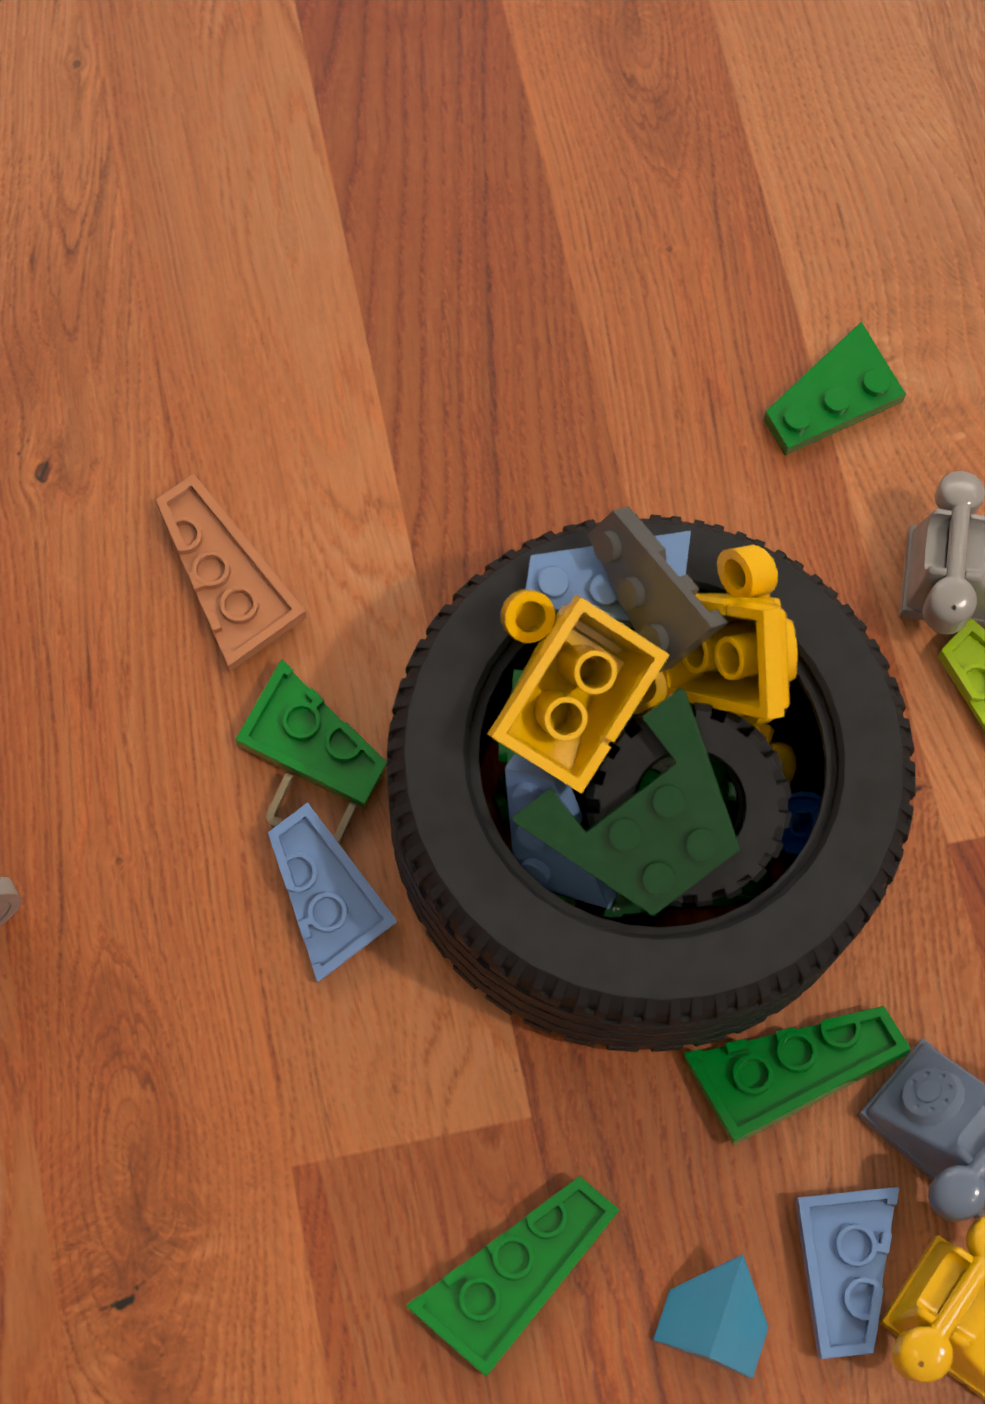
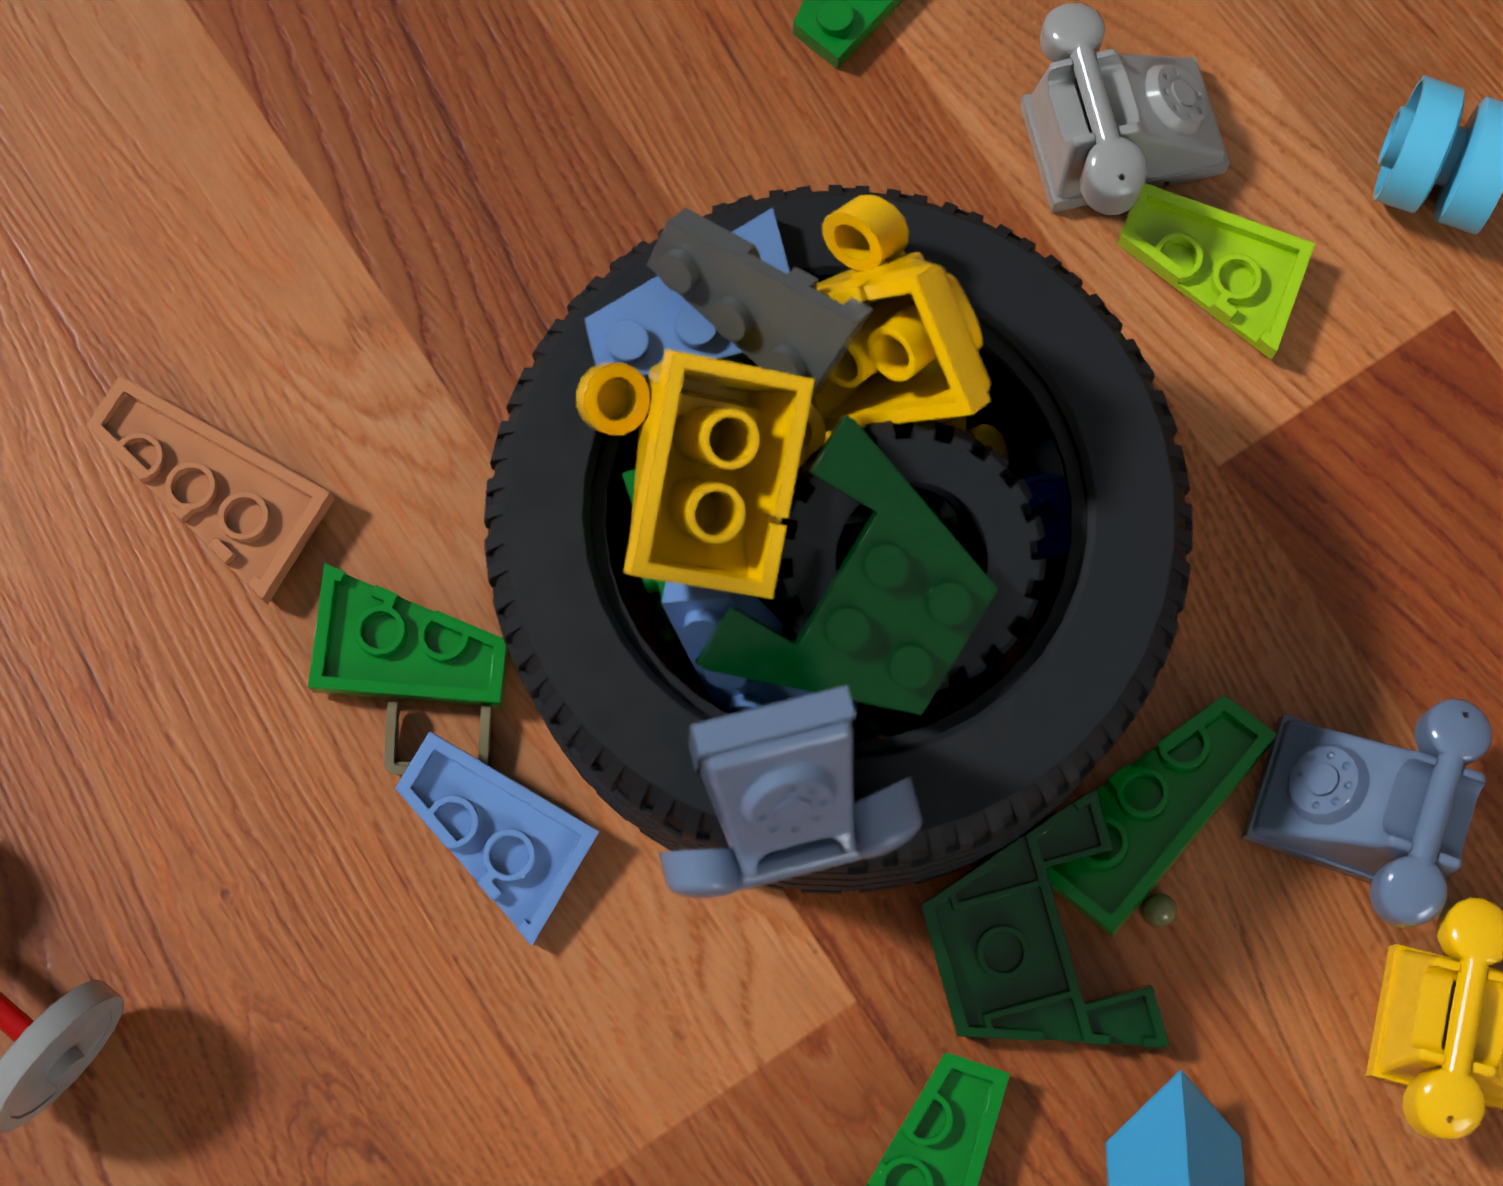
camera: 15 degrees left, 5 degrees up
medium blue wing [795,1187,899,1360] -> none
none -> sand blue piece [659,685,922,899]
none -> dark green wing [920,791,1169,1048]
none -> olive piece [1141,893,1177,928]

